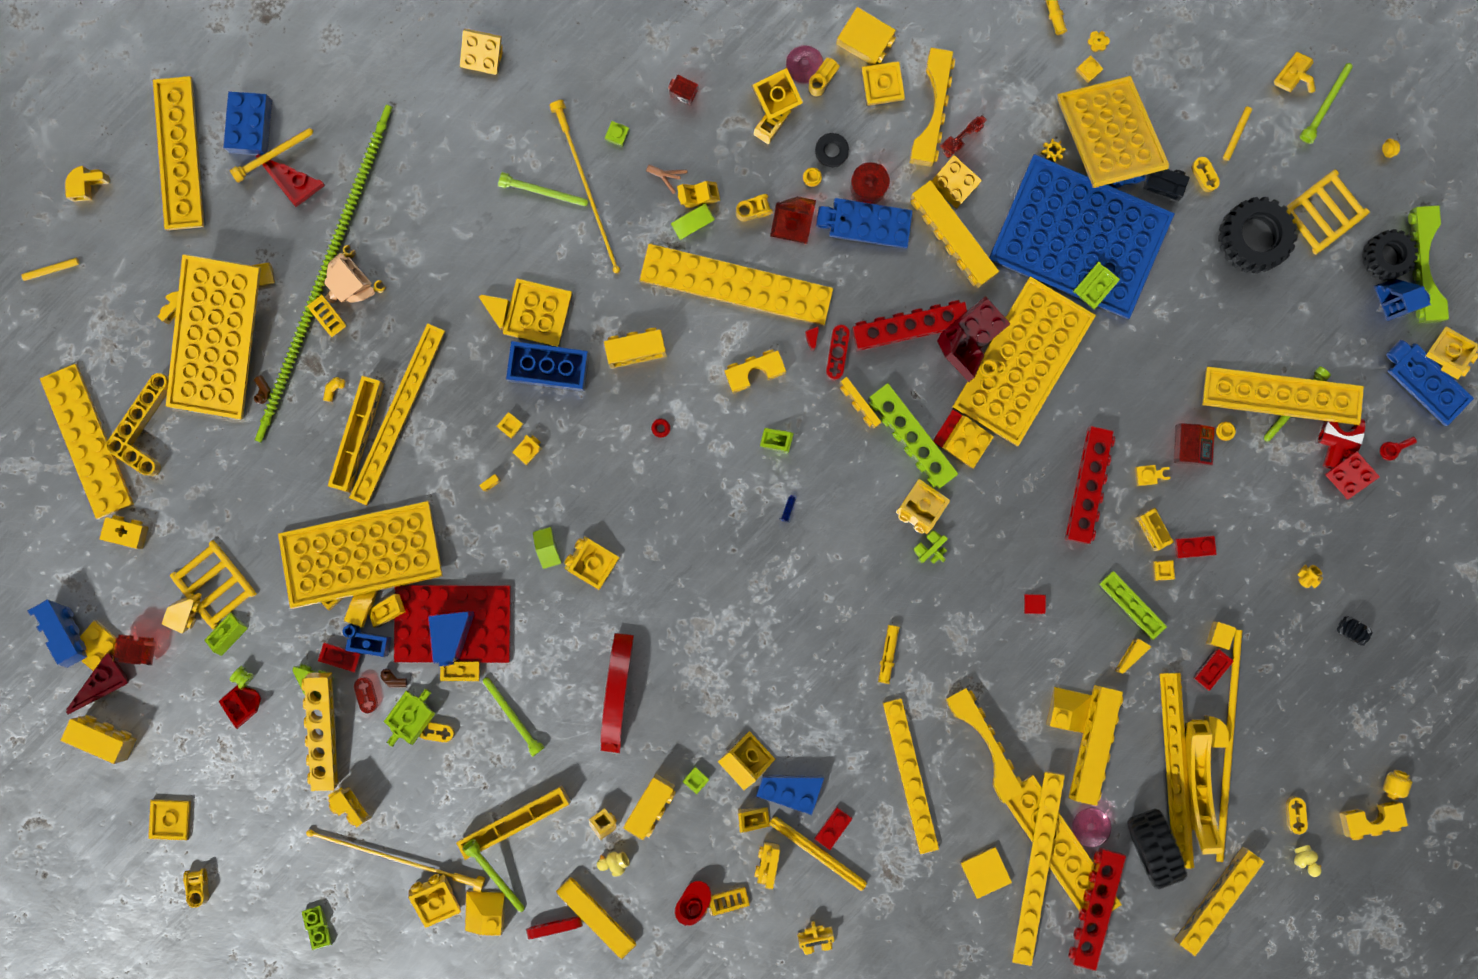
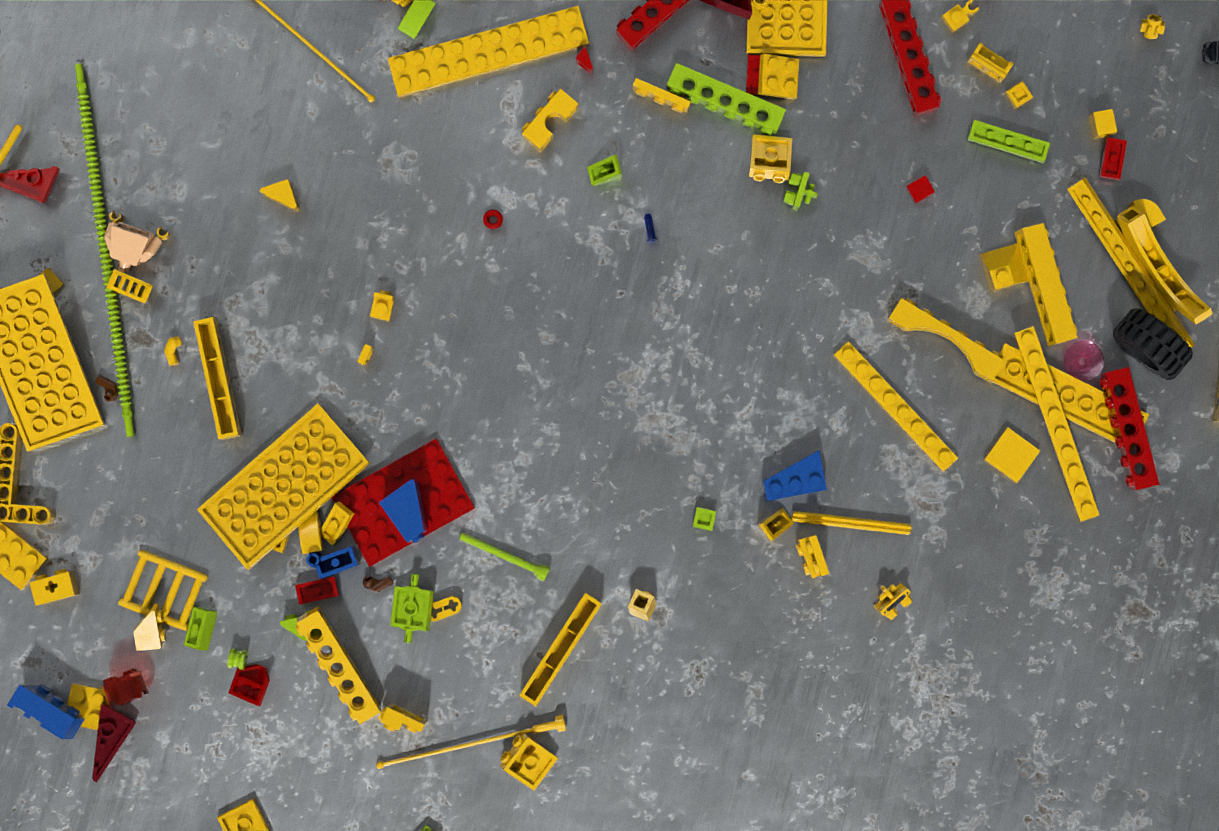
camera: 35 degrees left, 0 degrees up
yellow brick [60,715,137,764] -> none
yellow plate [349,323,446,506] -> none
clear red beam [354,677,378,713] -> none
yellow plate [440,662,480,681] -> none
lime piece [462,839,525,912] -> none
yellow slope [465,891,505,936] -> none
yellow plate [496,412,524,439] -> none
lime piece [498,172,588,206] -> none
yellow plate [502,278,573,347] -> none
blue brick [506,341,589,391] -> none
red beam [526,916,583,939] -> none
lime slope [532,527,562,569] -> none
yellow beam [556,877,637,959] -> none
yellow plate [564,536,620,590] -> none
light yellow animal [597,852,630,877] -> none
red arch [600,633,634,753] -> none
yellow brick [604,327,667,369] -> none
yellow brick [623,773,676,840] -> none
red piece [675,881,712,926] -> none
yellow slope [708,887,750,916] -> none
yellow slope [718,731,775,790] -> none
red plate [814,806,853,850] -> none
red beam [826,325,850,380] -> none
yellow pin [878,625,900,684] -> none
yellow slope [1115,638,1151,674] -> none
red plate [1175,536,1217,558] -> none
yellow piece [1216,630,1243,862] -> none

